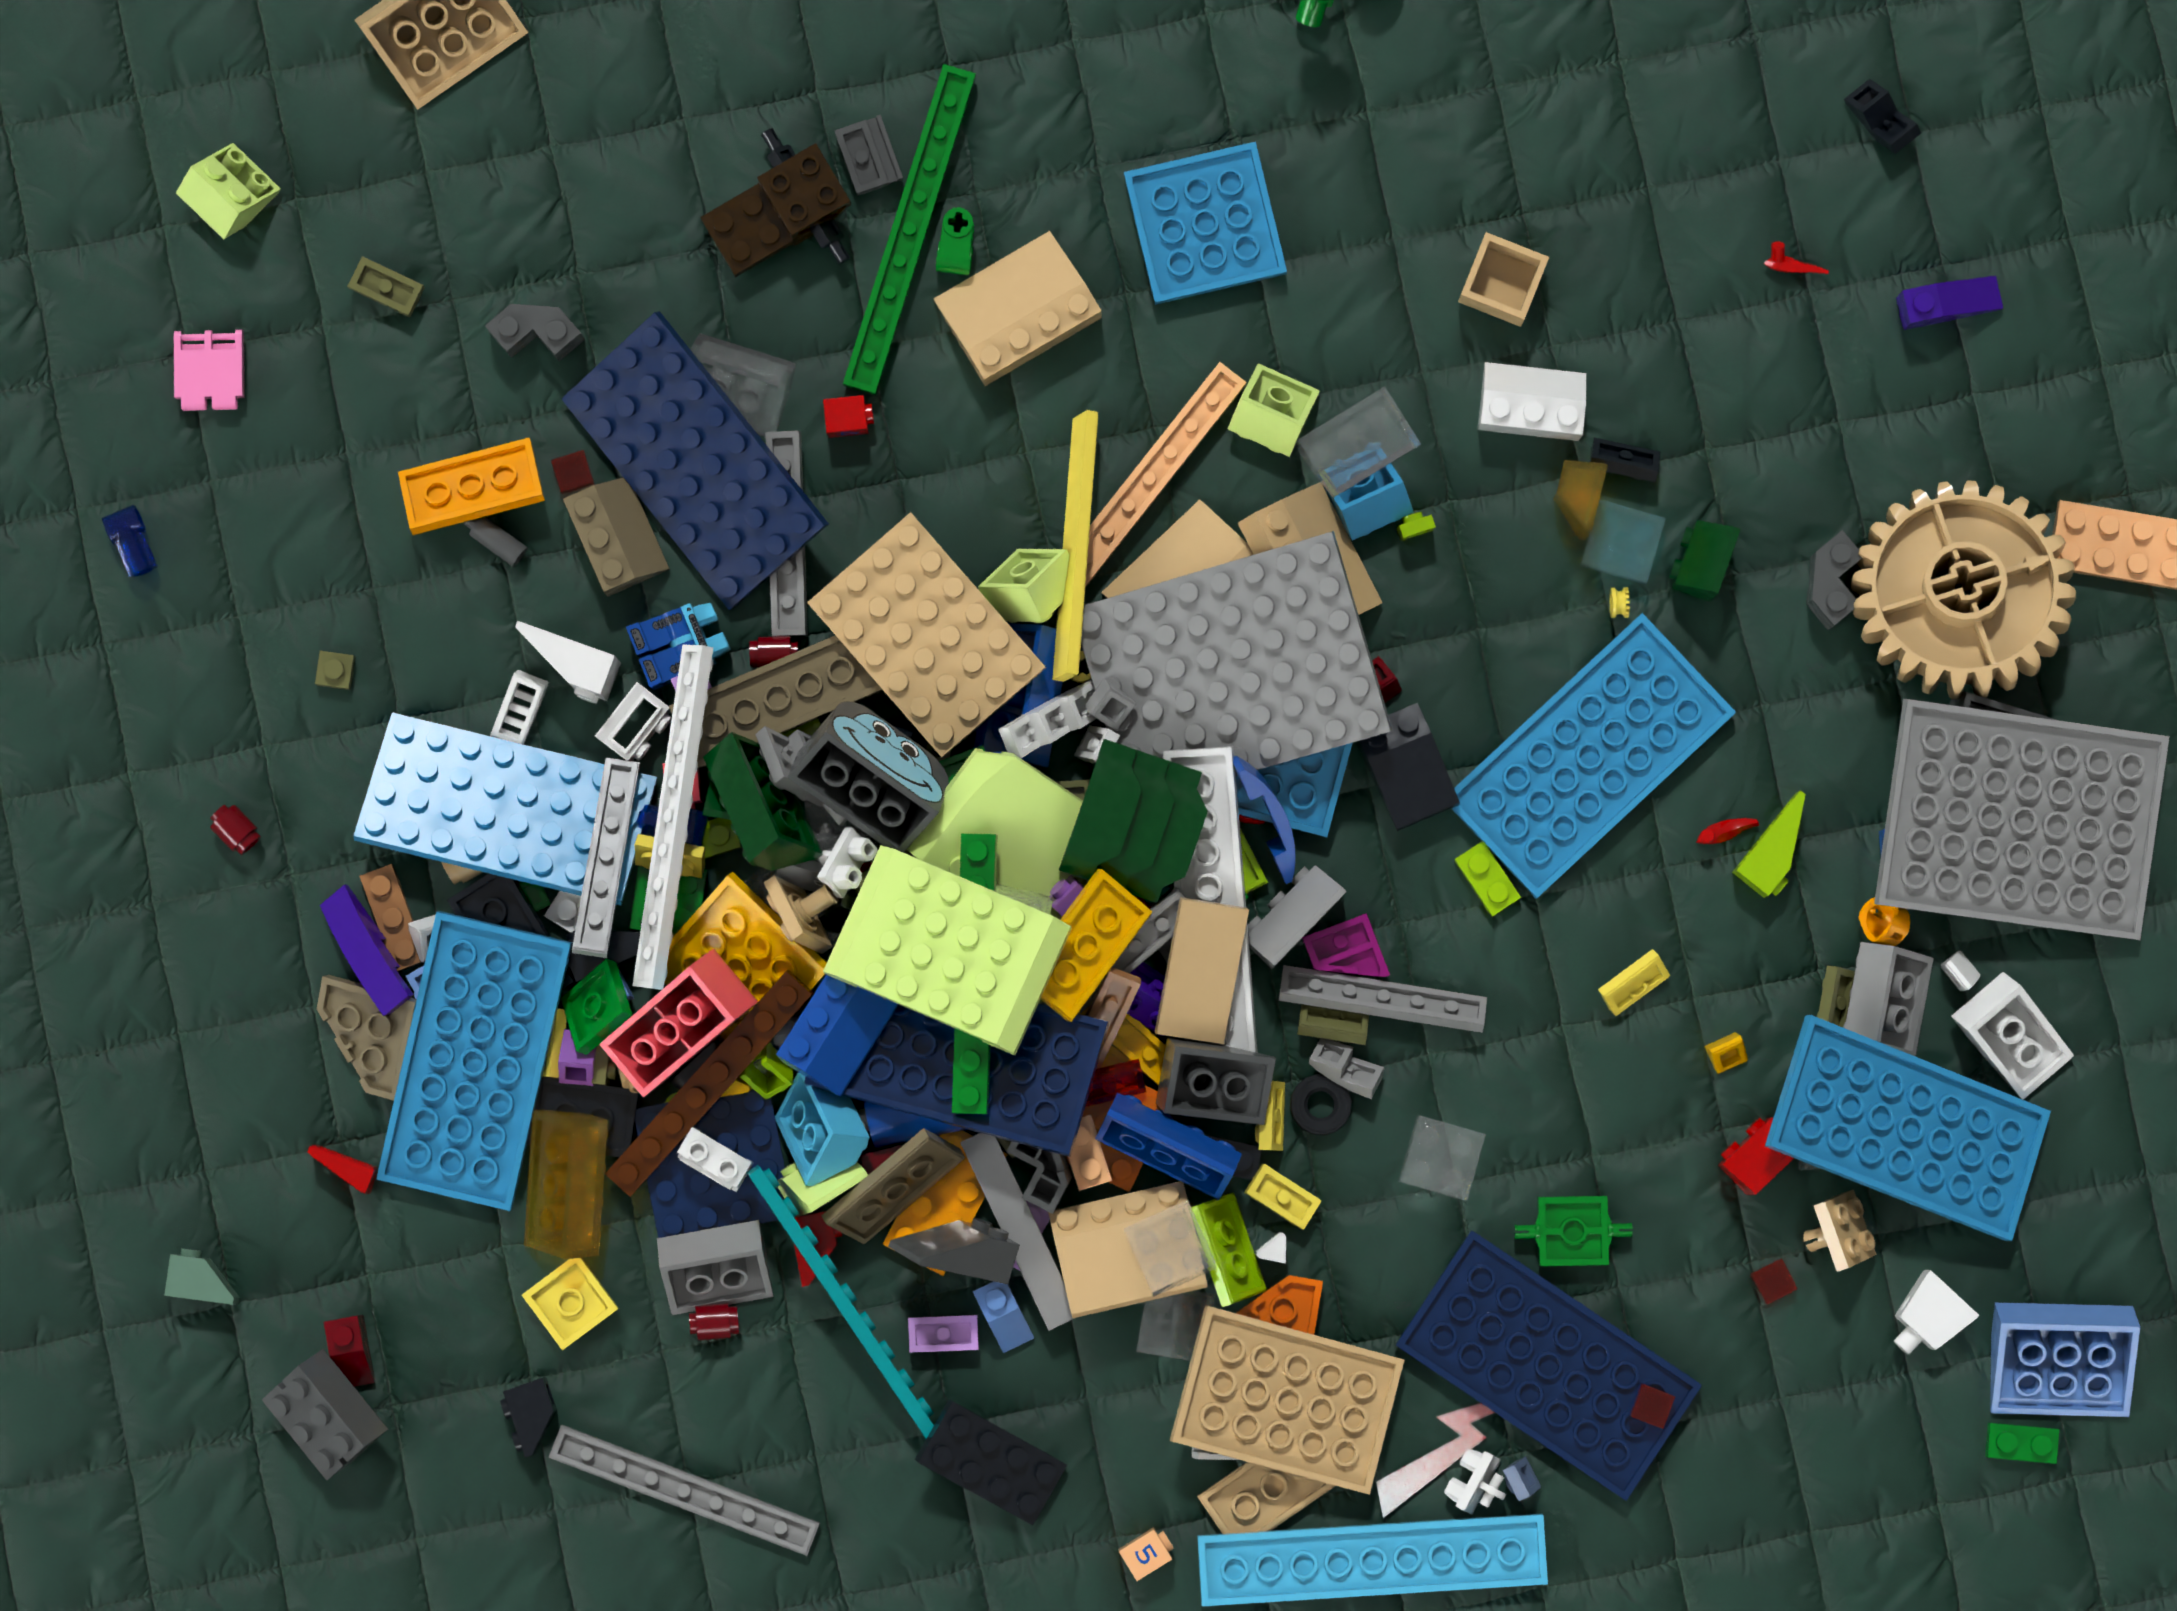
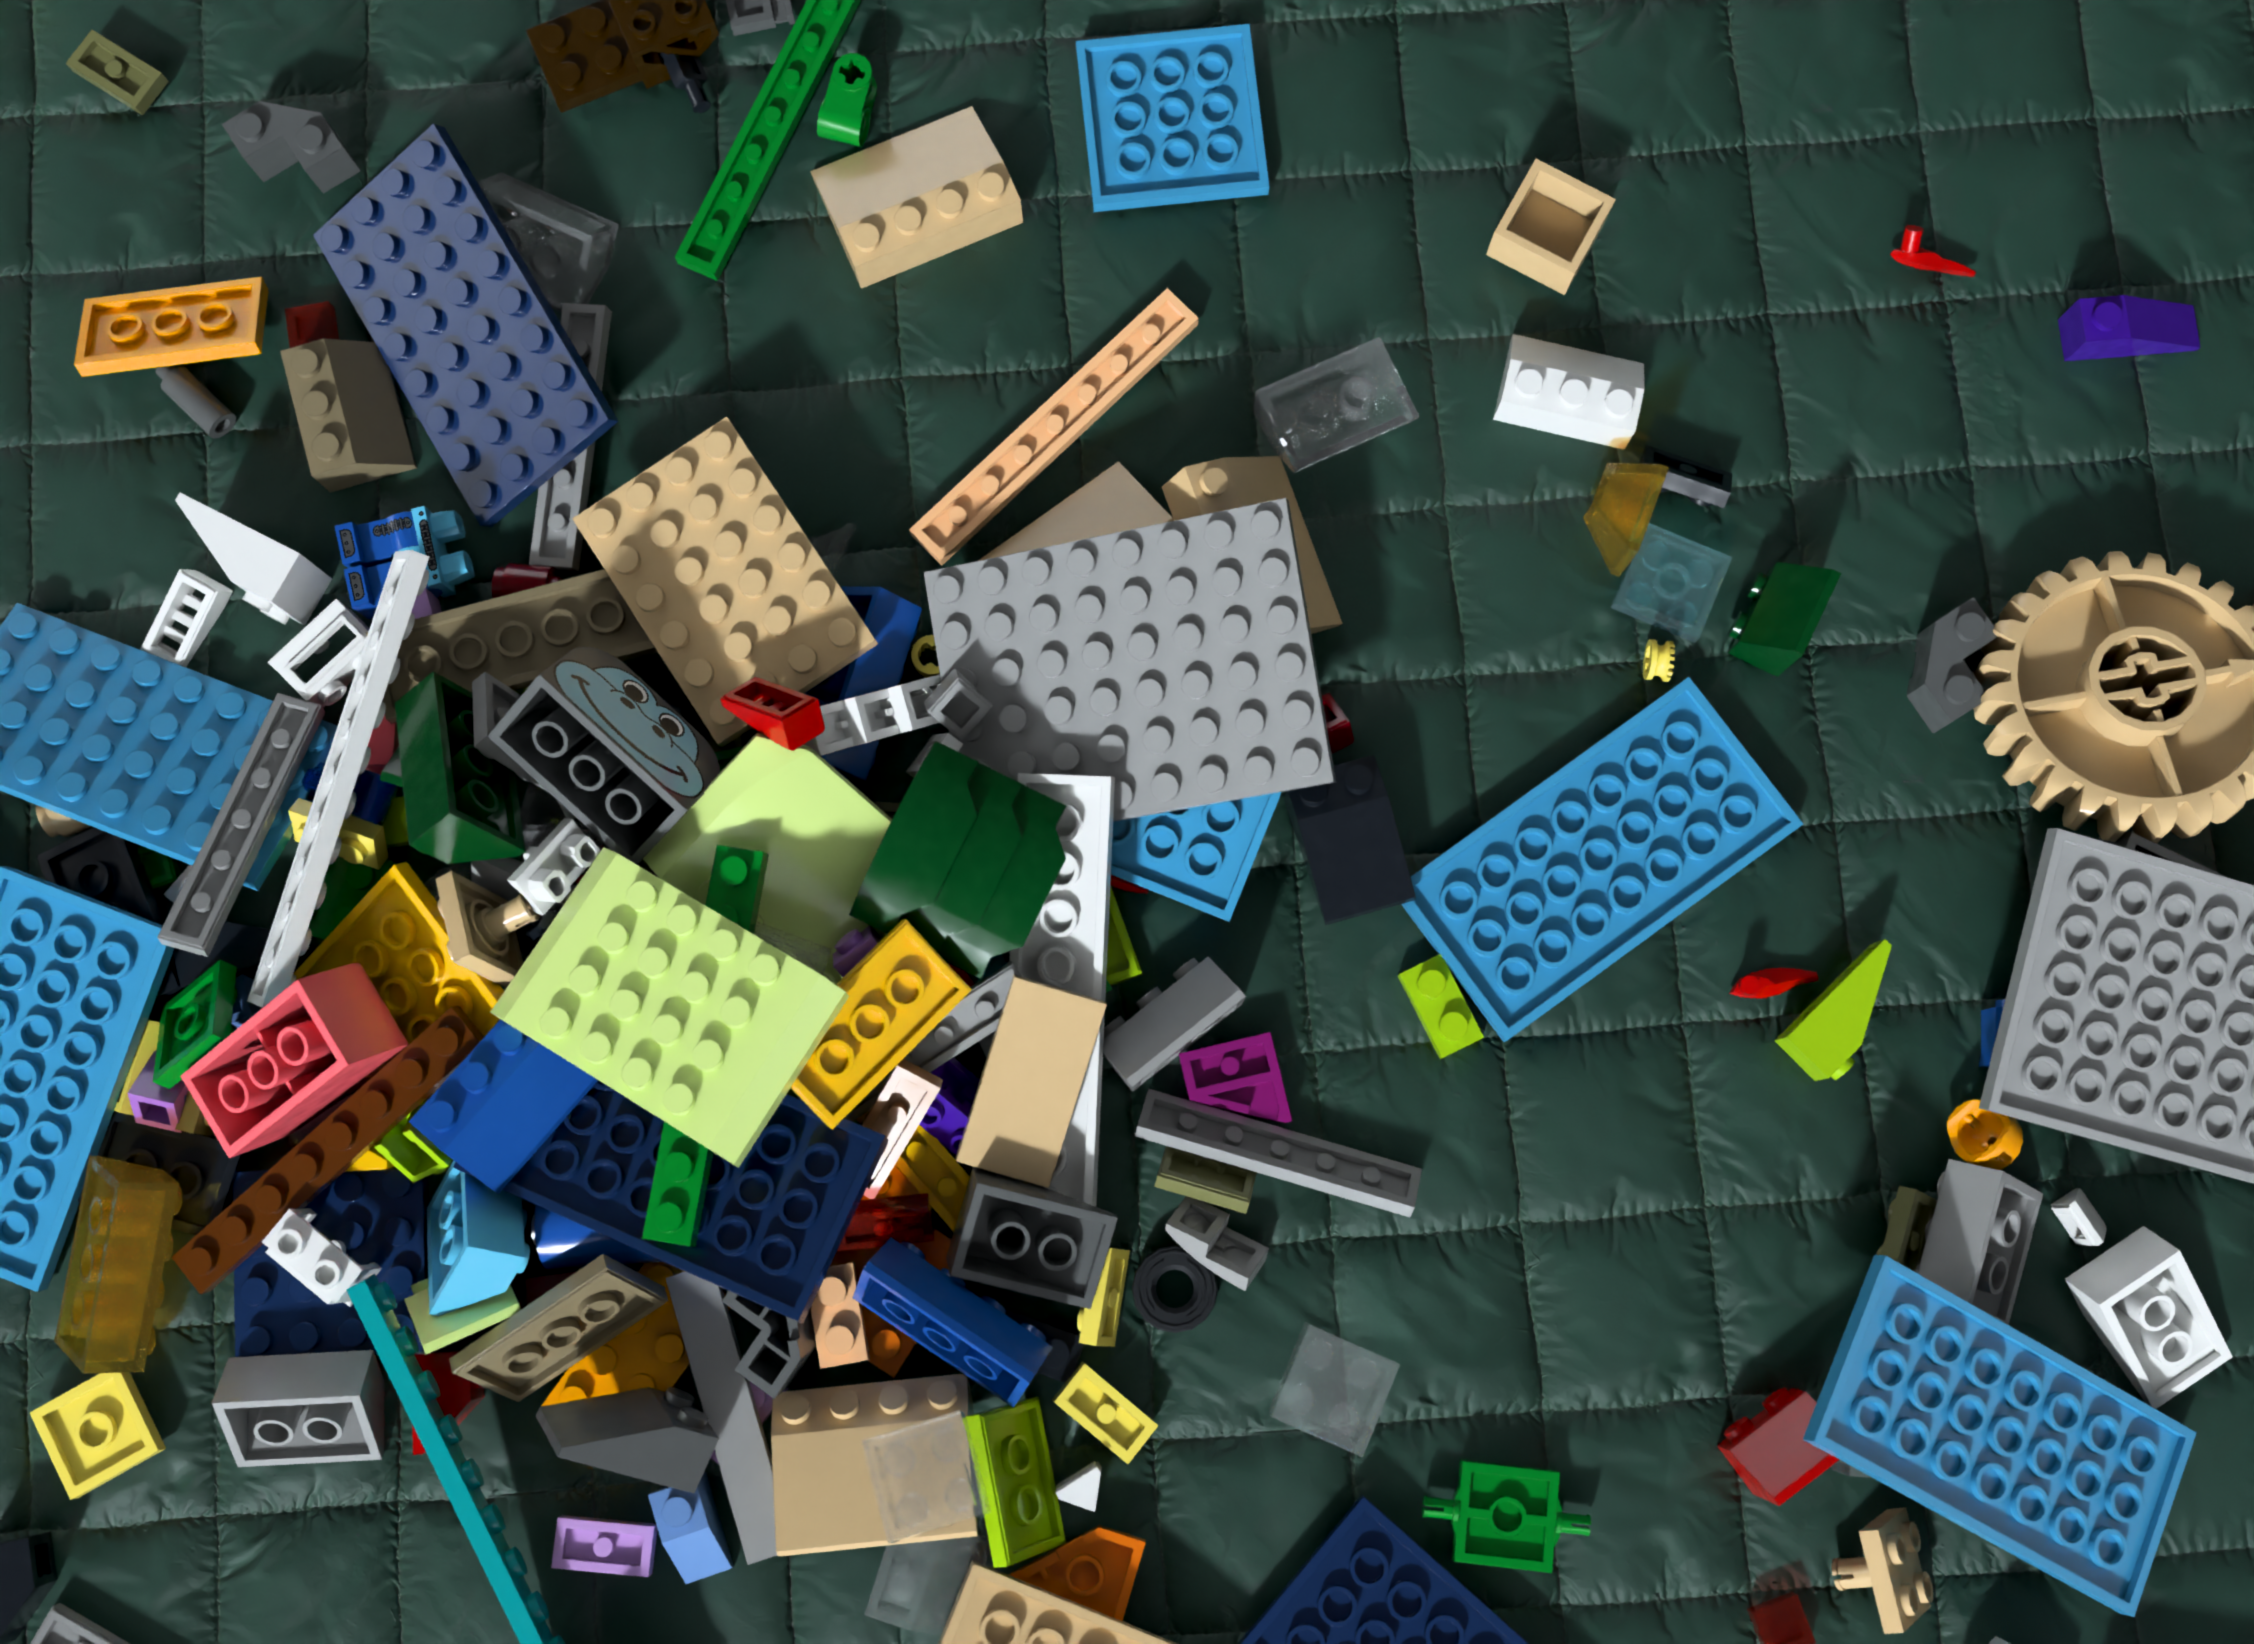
camera: 10 degrees right, 5 degrees down
dark red brick [689,1303,739,1341] -> none
red brick [823,395,874,438] -> none
yellowish green slope [978,549,1070,624] -> none
light yellow tile [1052,410,1098,682] -> none
yellowish green slope [1228,363,1320,457] -> none
blue slope [1233,756,1295,884] -> none
dark azure slope [1318,446,1414,541] -> none
lime plate [1397,512,1436,541] -> none
light yellow plate [1598,949,1670,1016] -> none
yellow slope [1704,1032,1748,1074] -> none
black slope [1844,79,1921,154] -> none
none -> red slope [720,676,825,751]

